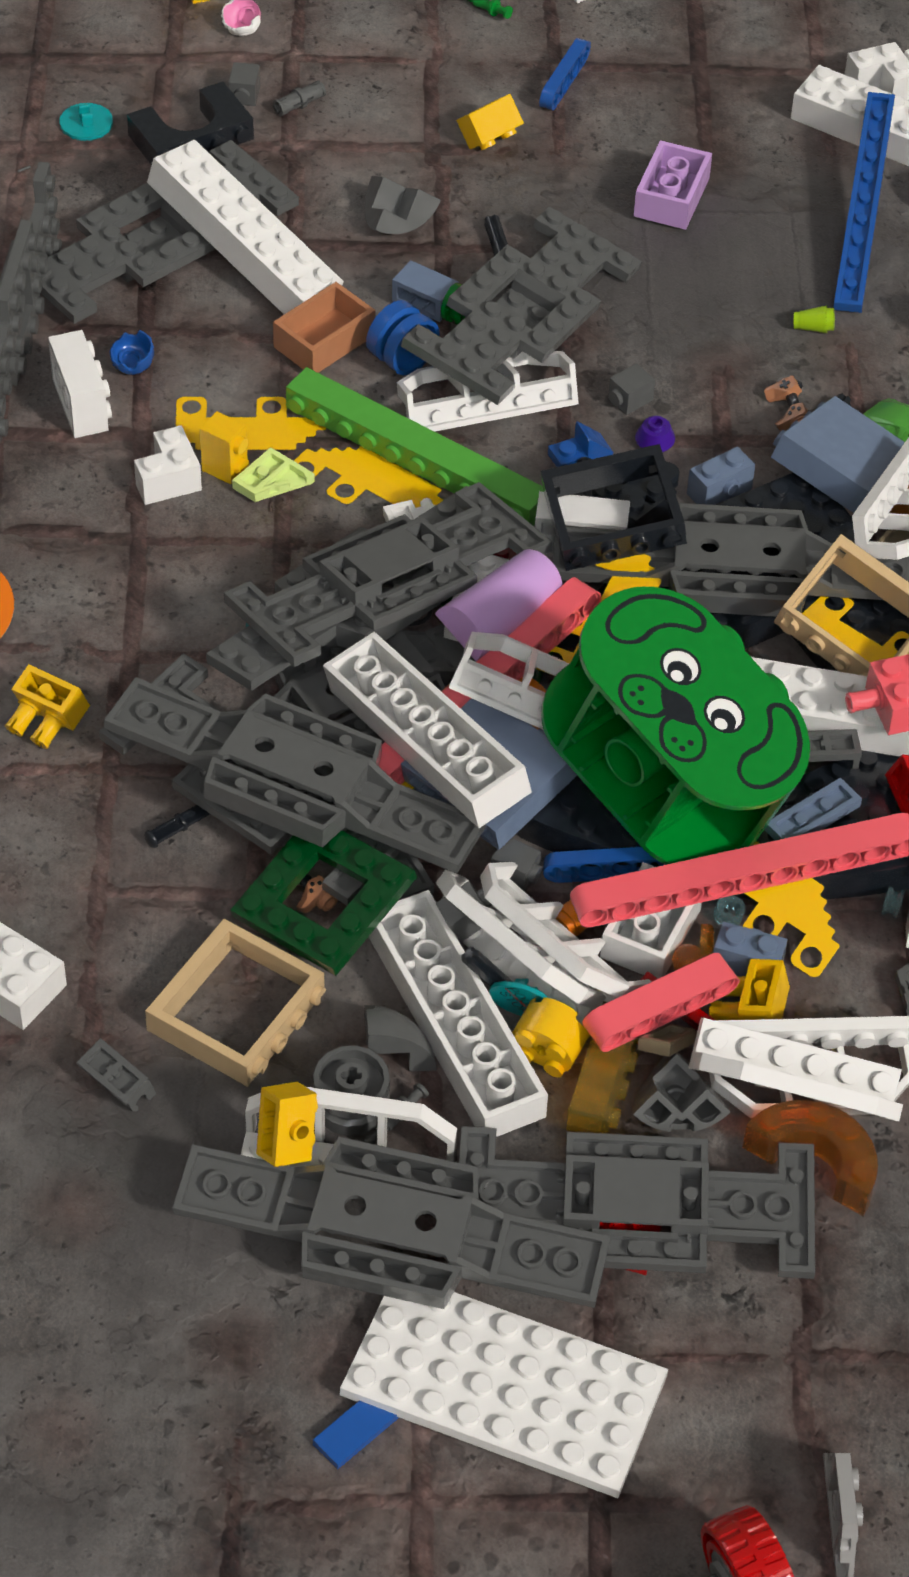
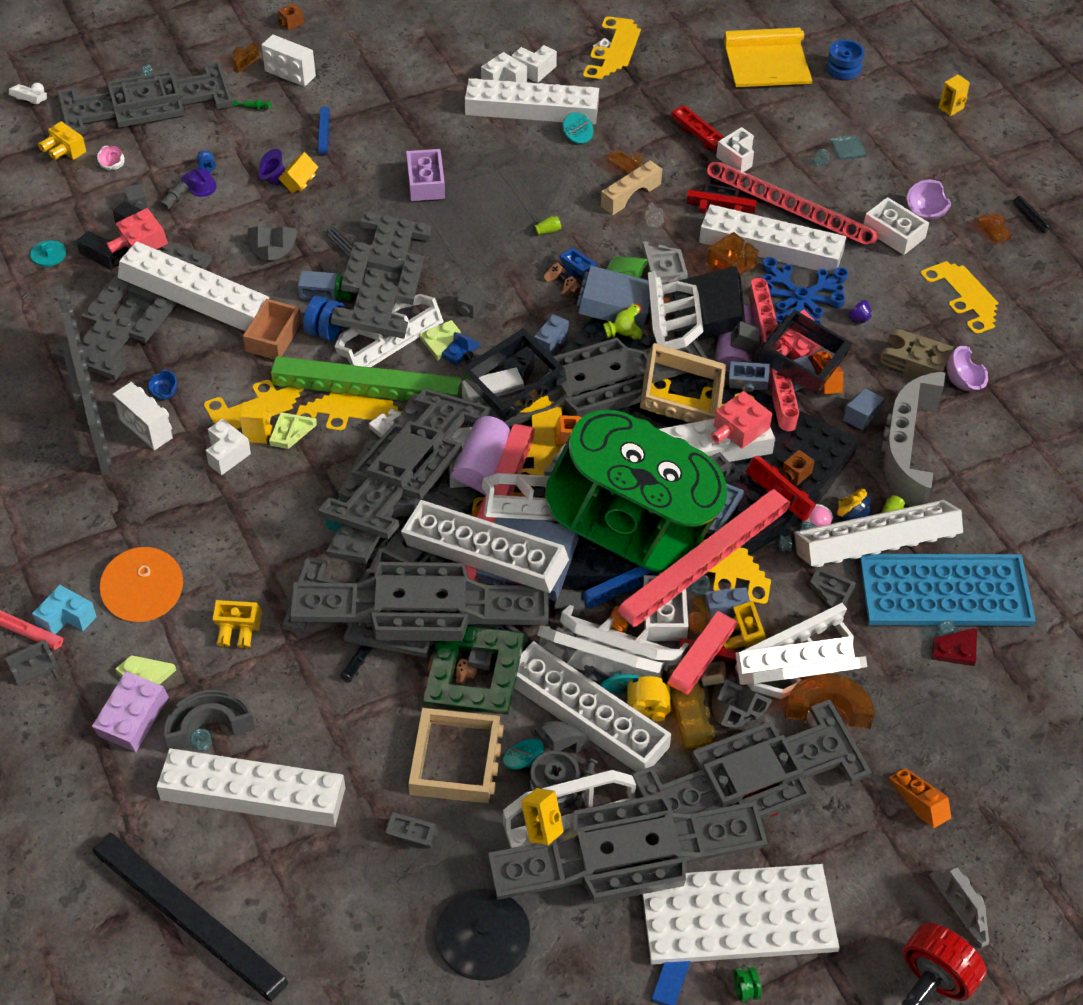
camera: 25 degrees left, 0 degrees up
dark purple cone [635,416,675,453] -> none
blue plate [834,92,895,313] -> none
none -> coral brick [106,208,168,253]
none -> dark purple piece [181,168,216,196]
none -> blue wheel [196,151,216,172]
none -> dark purple piece [259,149,285,185]
none -> yellowish green wing [420,320,461,361]
none -> black dish [436,889,530,981]
none -> teal piece [503,738,545,770]
none -> blue slope [560,248,597,278]
none -> lime animal [603,303,643,340]
none -> green wheel [733,965,761,1003]
none -> orange slope [888,768,951,828]

